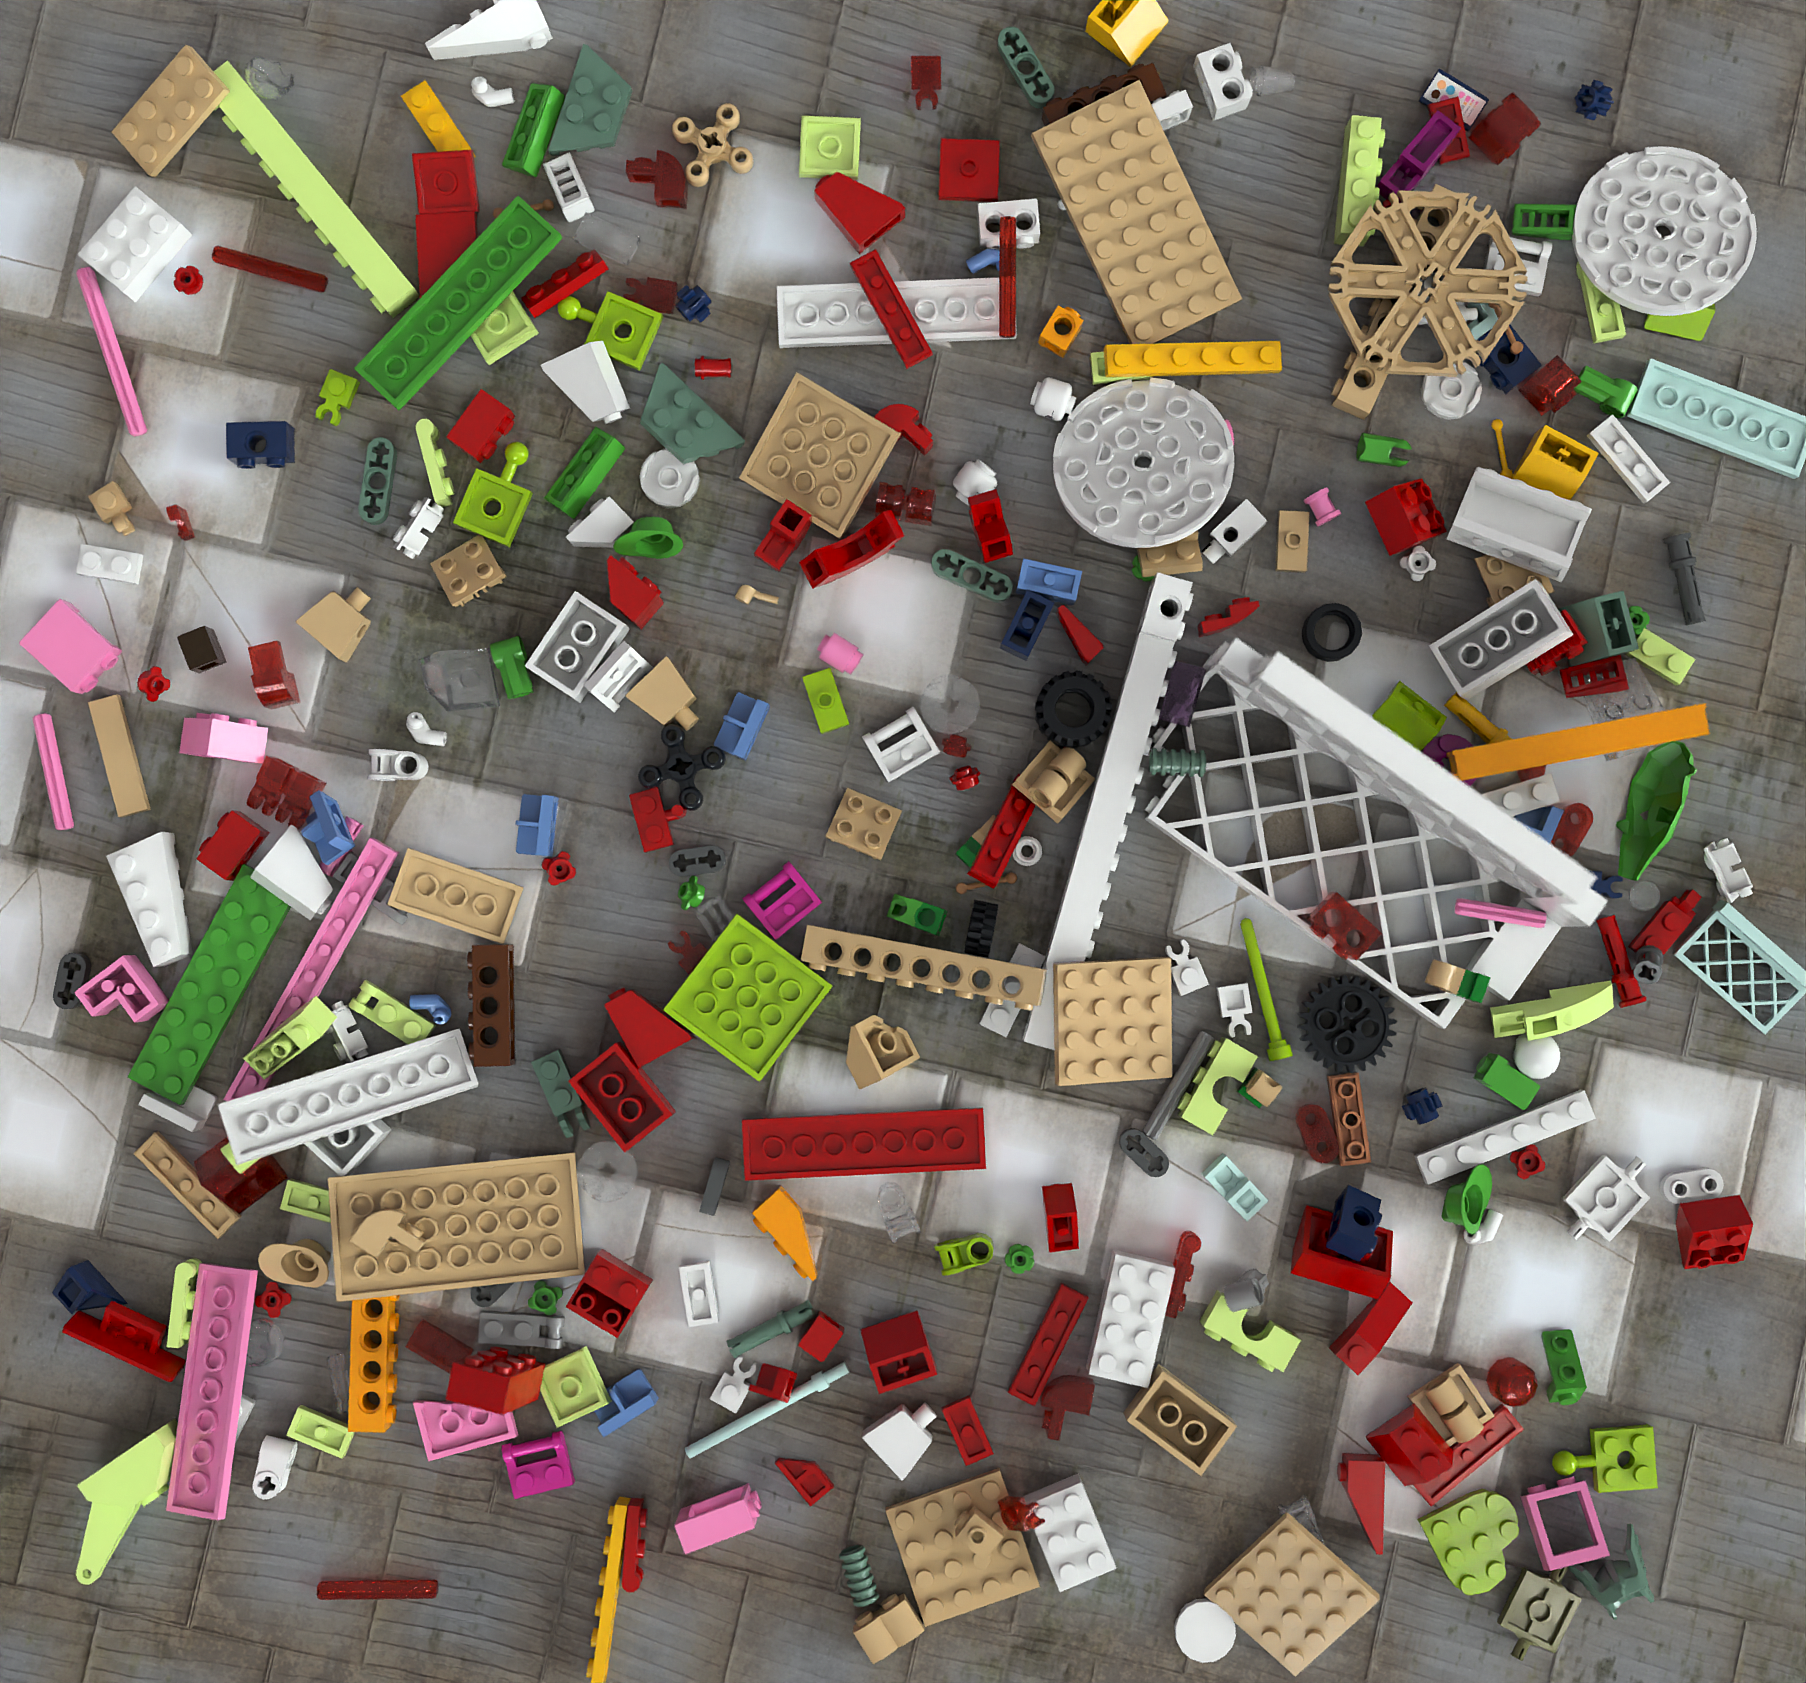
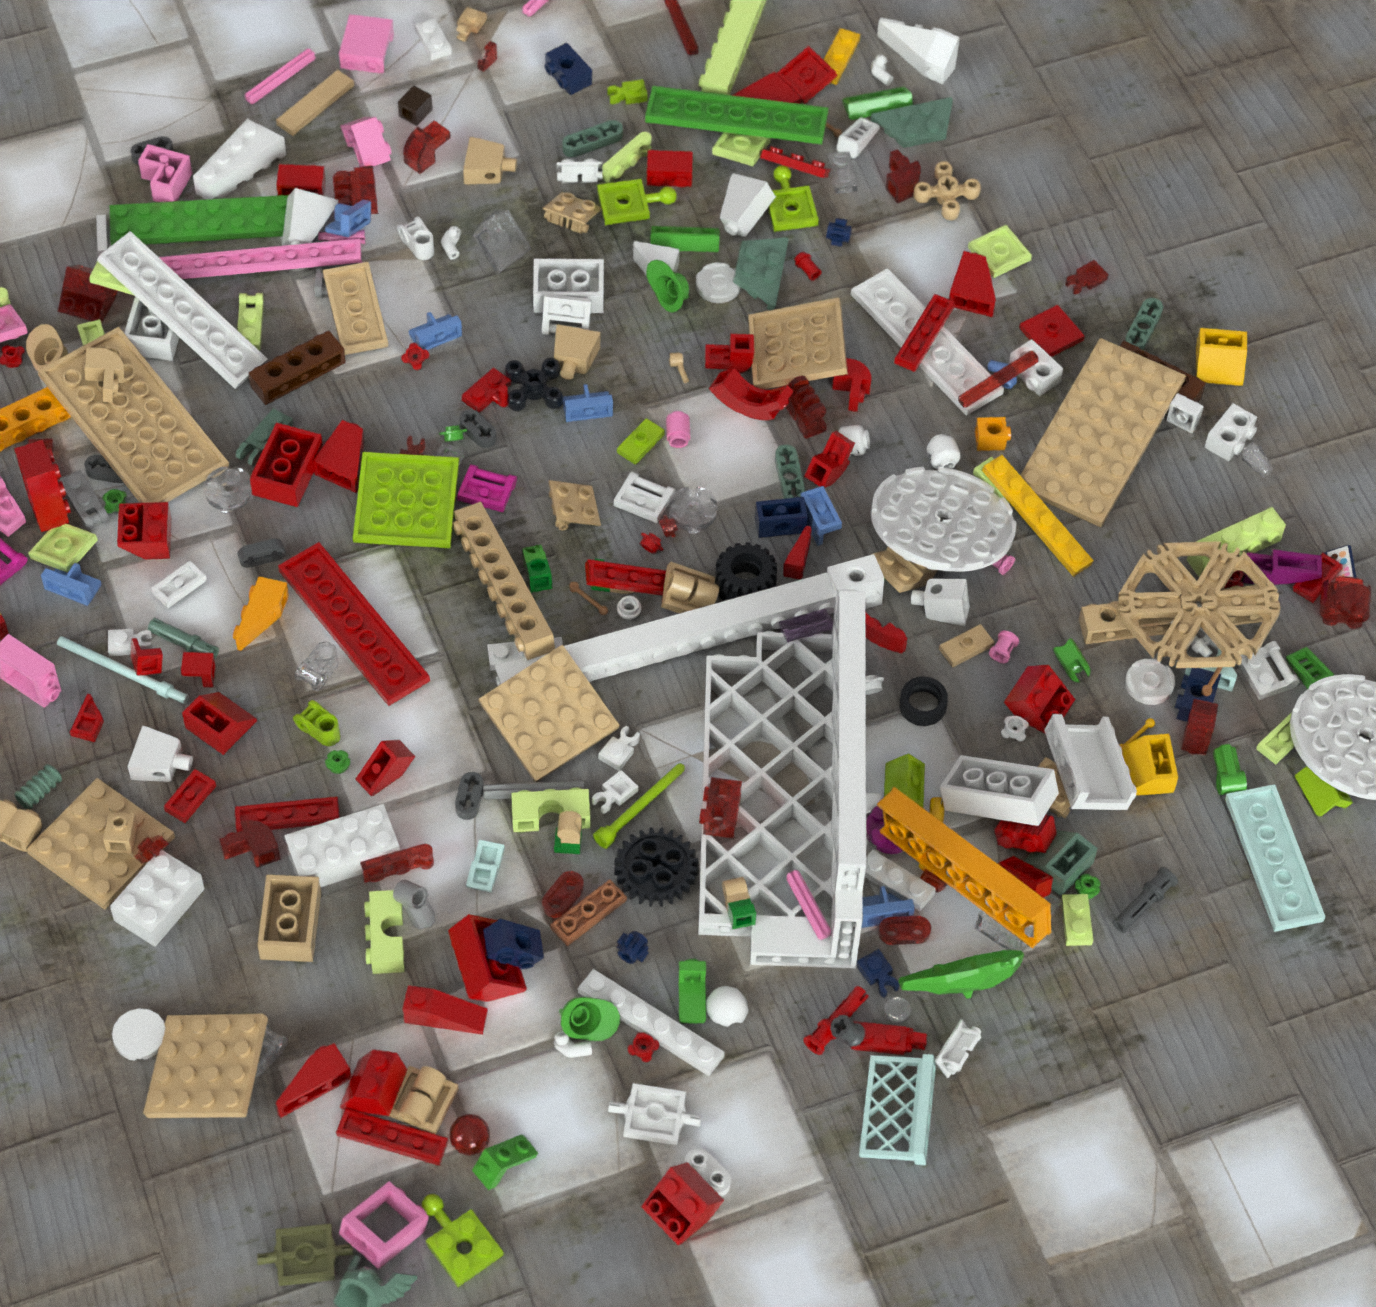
camera: 50 degrees right, 30 degrees down
tan tile [133,1131,242,1239] -> none
red plate [137,666,171,702] -> none
yellowish green slope [243,996,337,1080] -> none
white hinge [326,1001,369,1064] -> none
medium blue arm [409,994,451,1025] -> none
bright green piece [490,636,534,699] -> none
red slope [607,555,664,630] -> none
clear red plate [623,277,678,314] -> none
tan slope [846,1015,920,1090] -> none
black tyre [964,900,998,958] -> none
sand green piece [1149,748,1206,777] -> none
lime plate [1417,1489,1519,1595] -> none
yellowish green slope [1490,980,1614,1041] -> none
white plate [1586,414,1670,504] -> none

